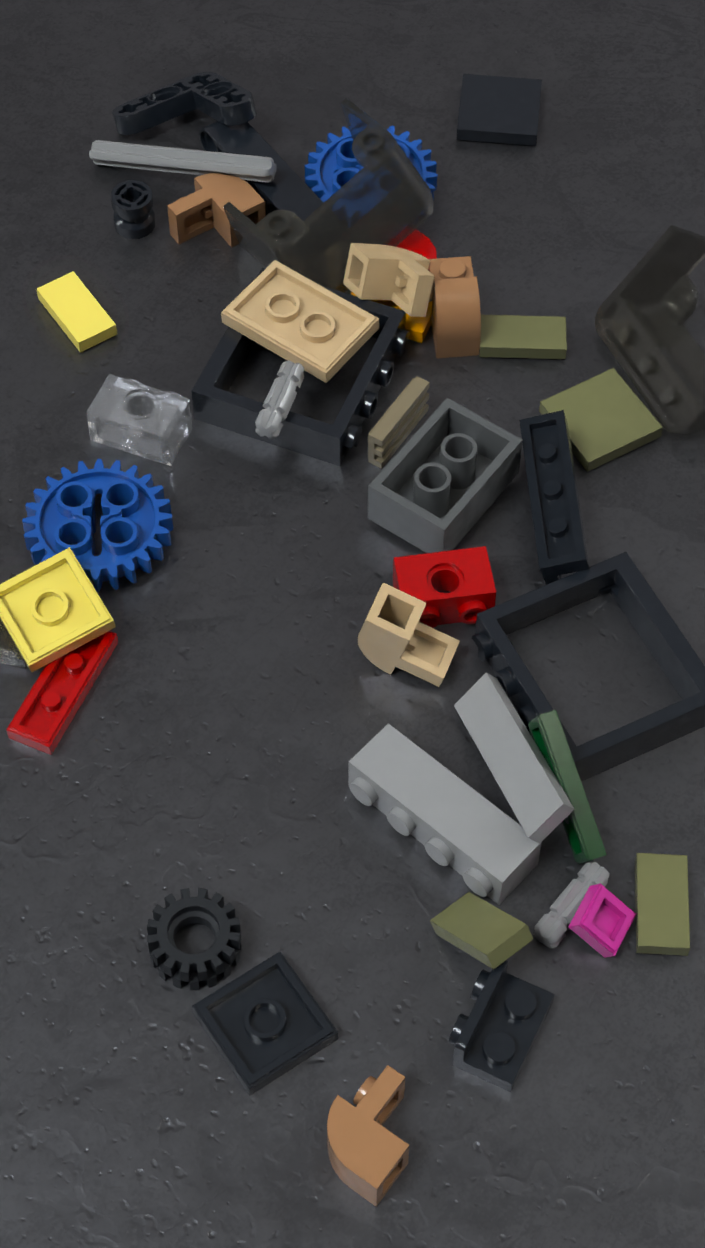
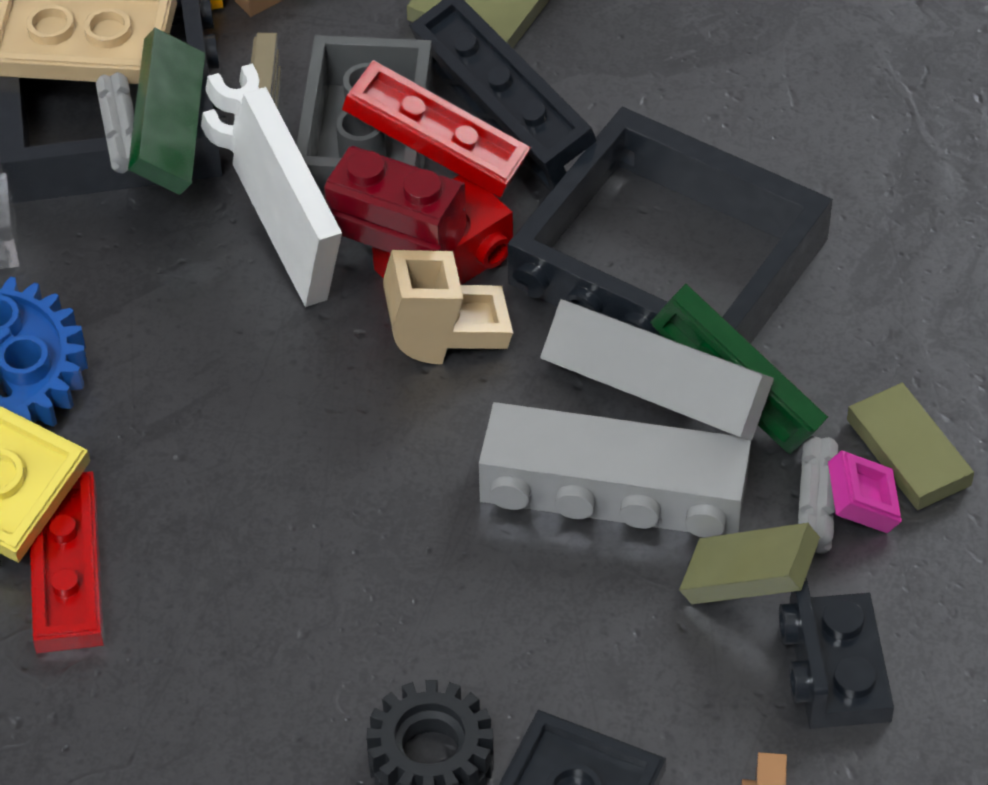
camera: 30 degrees left, 5 degrees down
none -> dark green tile [128,27,205,195]
none -> white tile [201,63,342,307]
none -> dark red brick [324,146,466,253]
none -> red tile [342,60,531,198]

